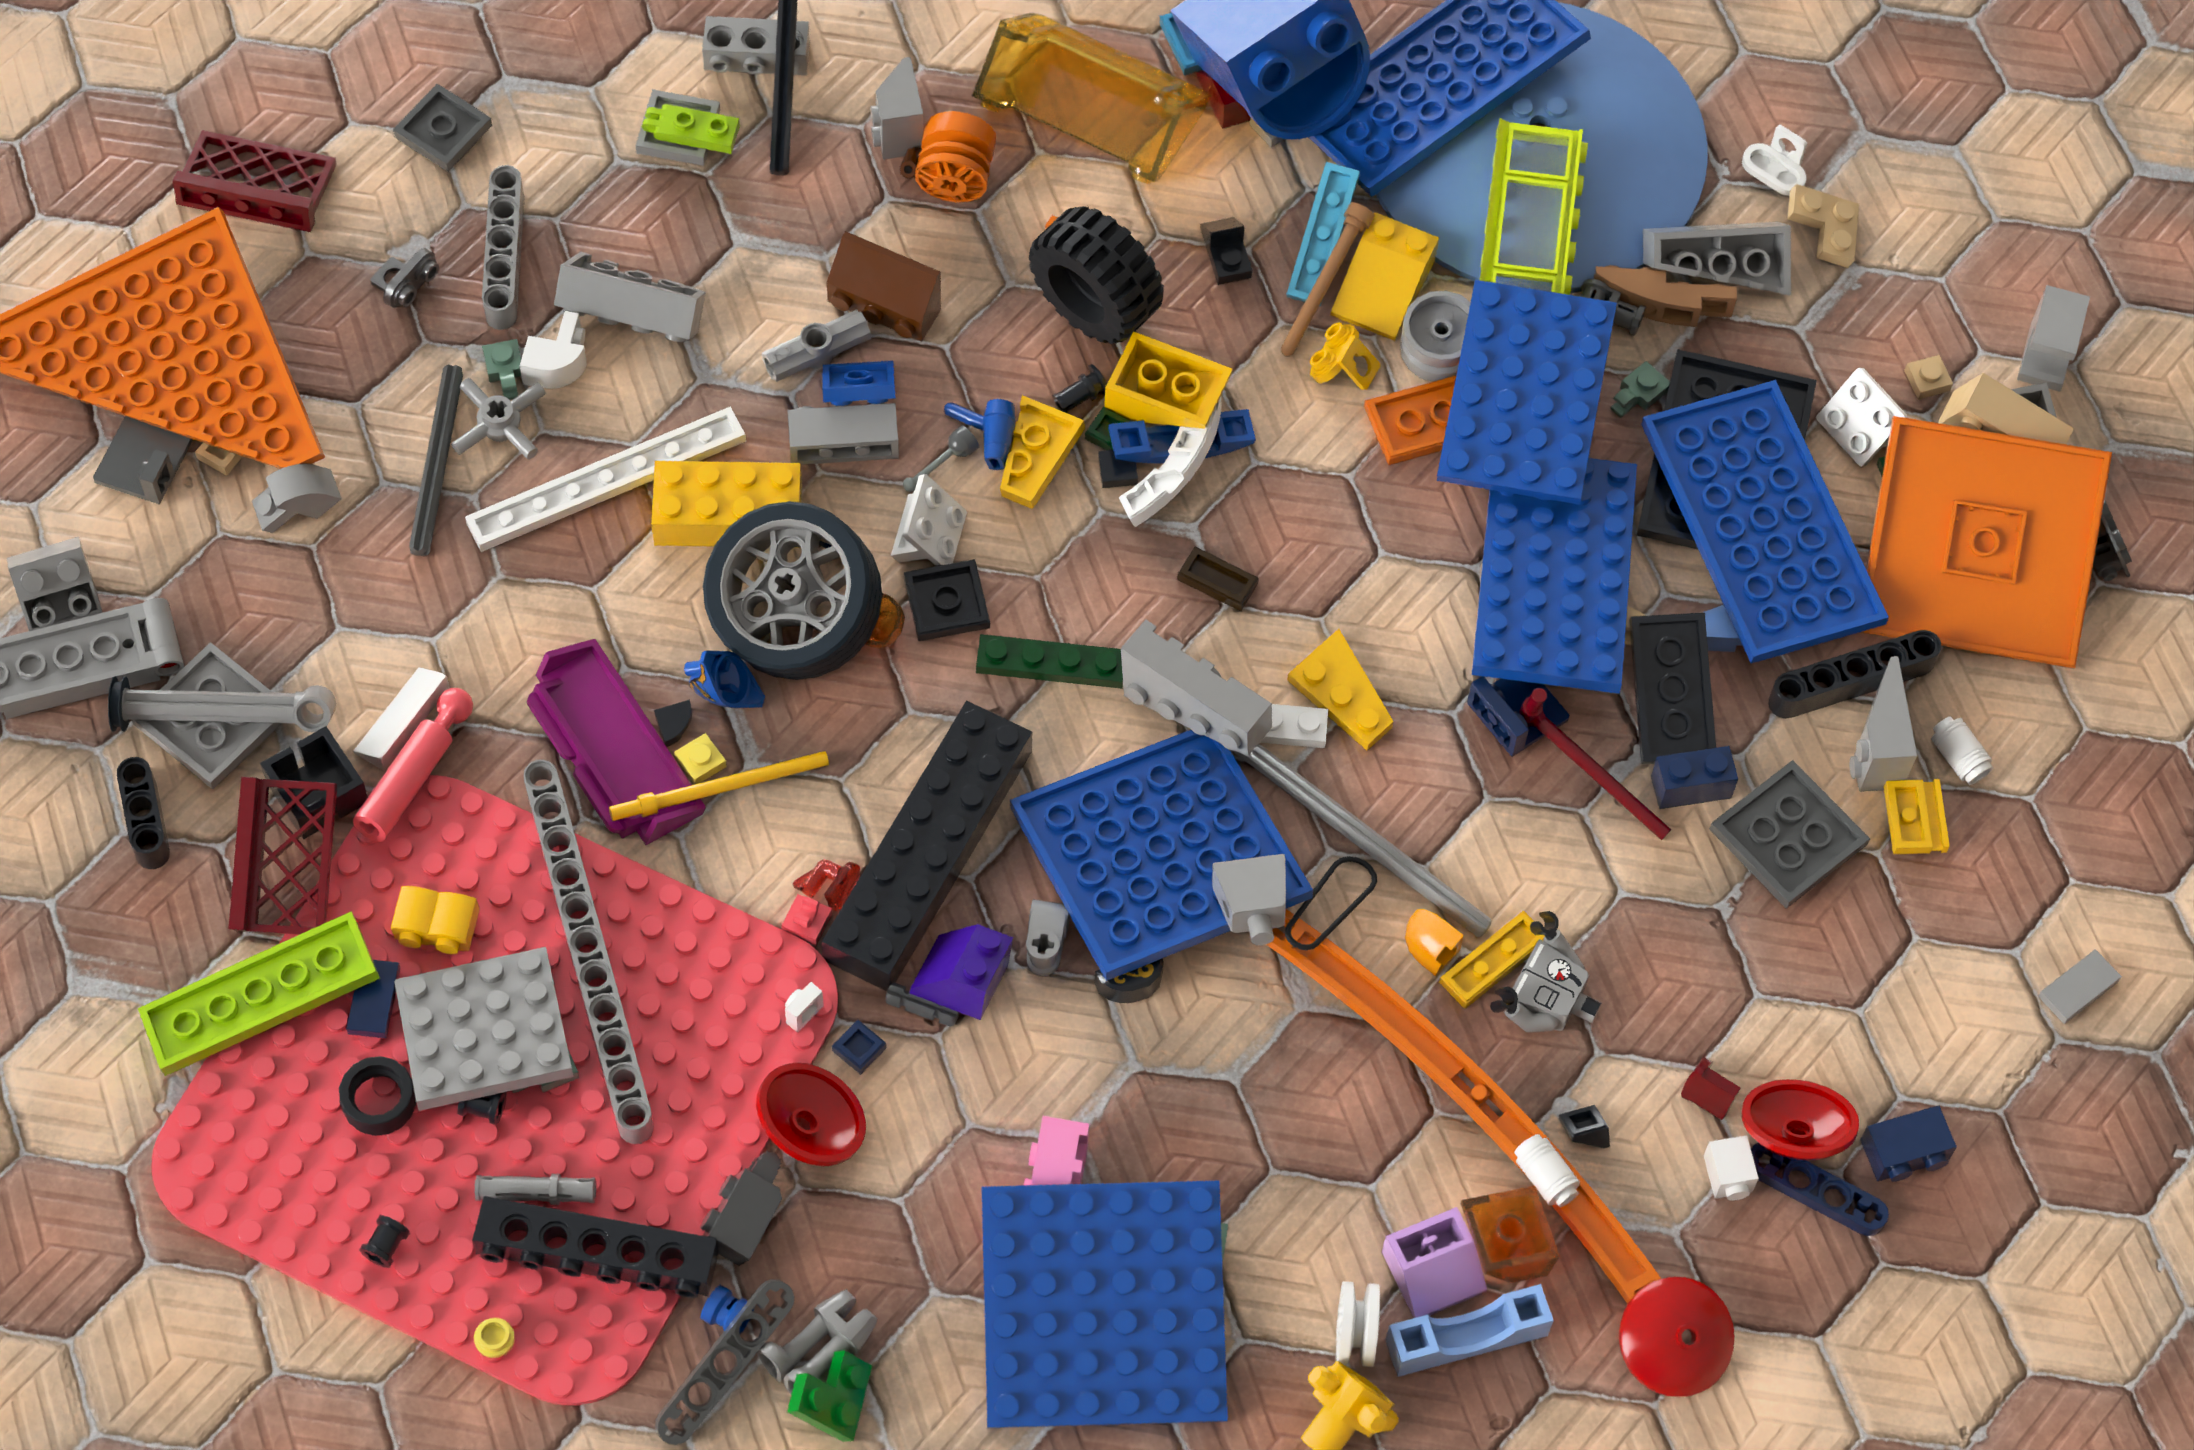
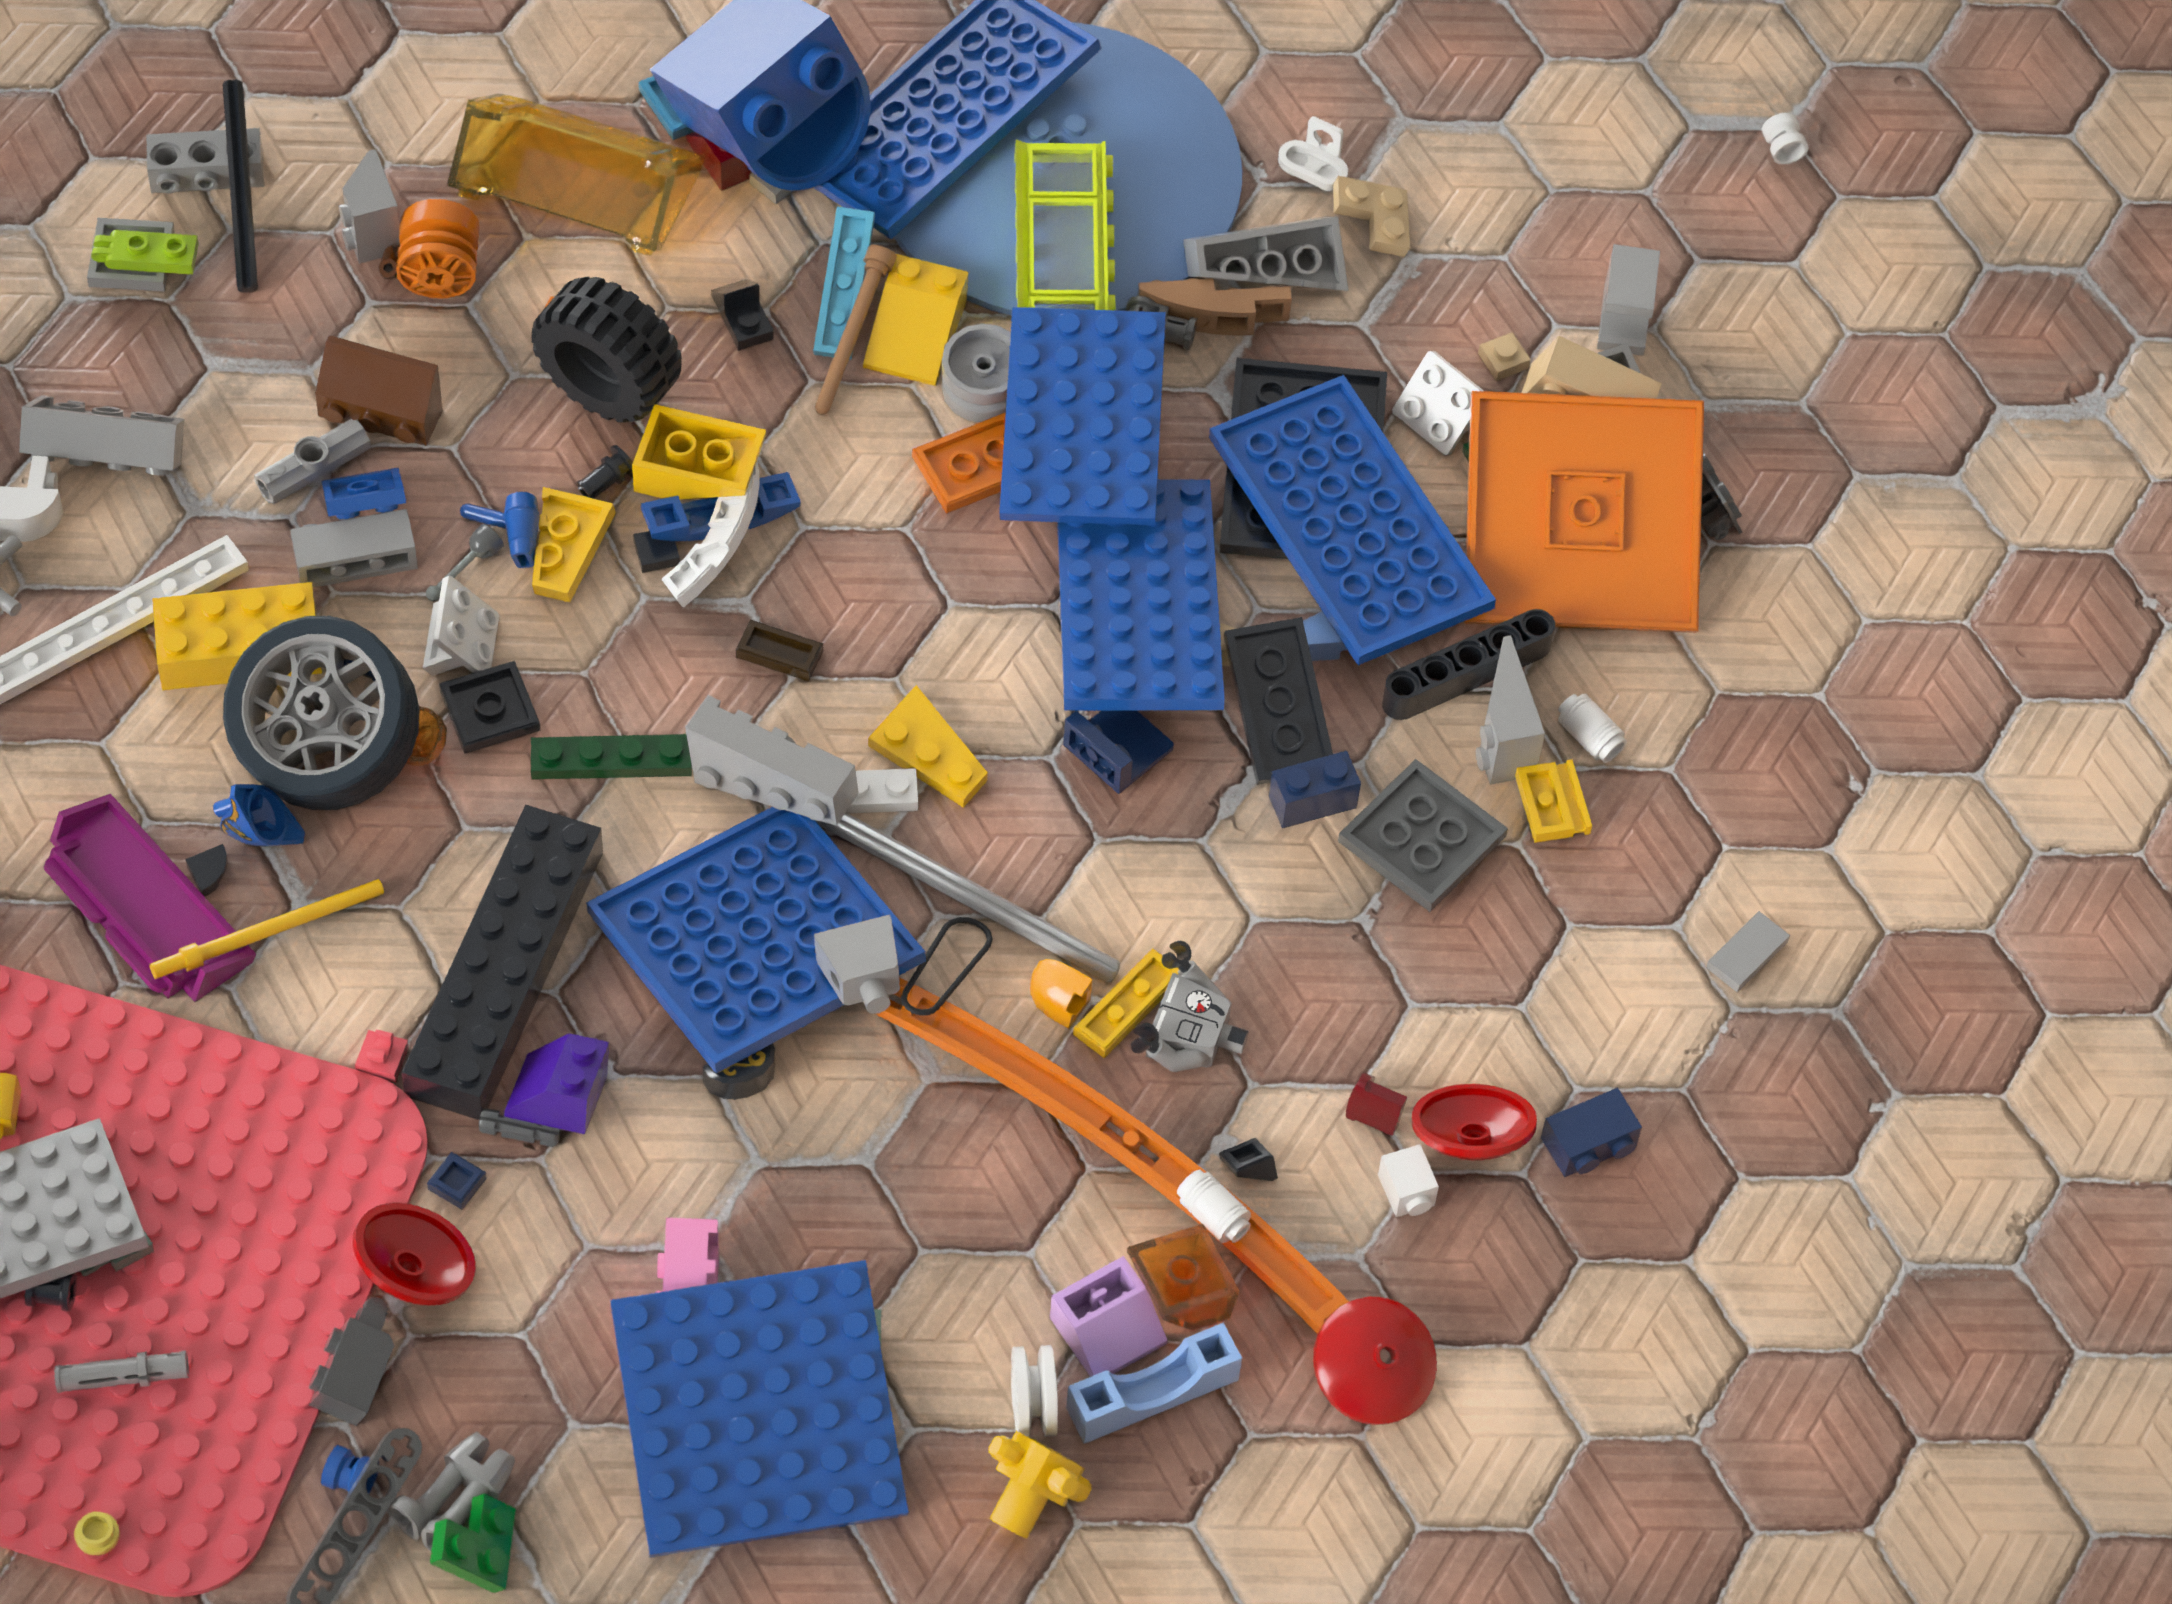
camera: 10 degrees left, 5 degrees down
black brick [472,1196,719,1298] -> none
light grey beam [524,759,653,1144] -> none
light yellow plate [674,733,727,785] -> none
white plate [785,982,823,1033] -> none
clear red piece [793,859,860,911] -> none
light grey piece [1026,899,1070,976] -> none
dark green tile [1085,407,1132,450] -> none
yellow bracket [1310,322,1380,390] -> none
dark red bar [1518,688,1672,841] -> none
sand green plate [1610,361,1670,418] -> none
dark blue beam [1751,1143,1889,1236] -> none

